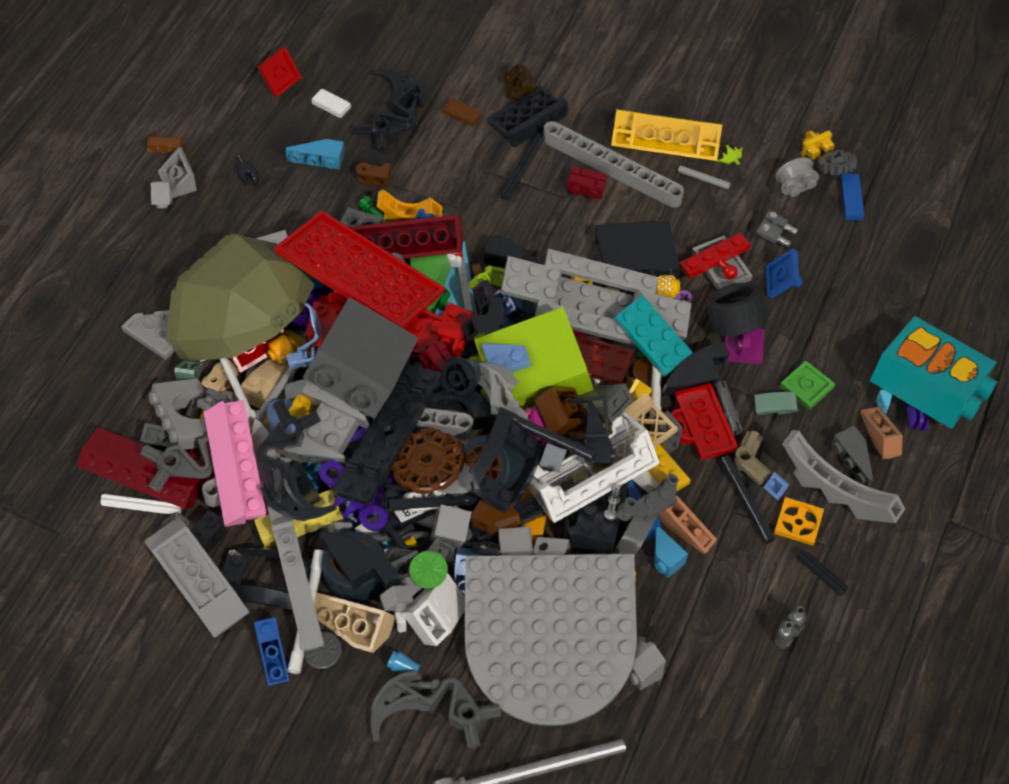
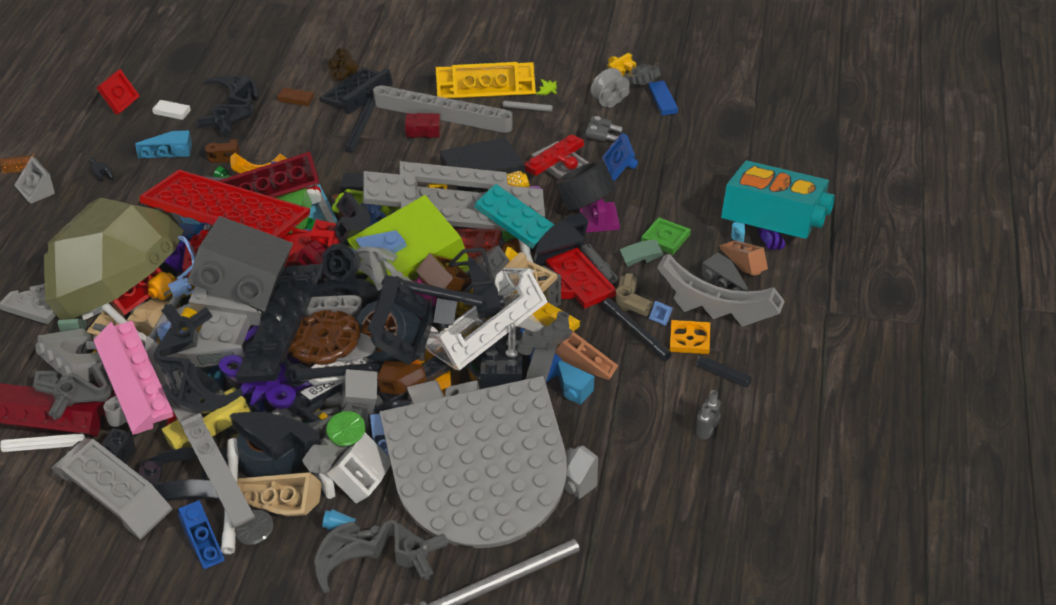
camera: 10 degrees left, 15 degrees down
light grey brick [151,181,173,208] -> none

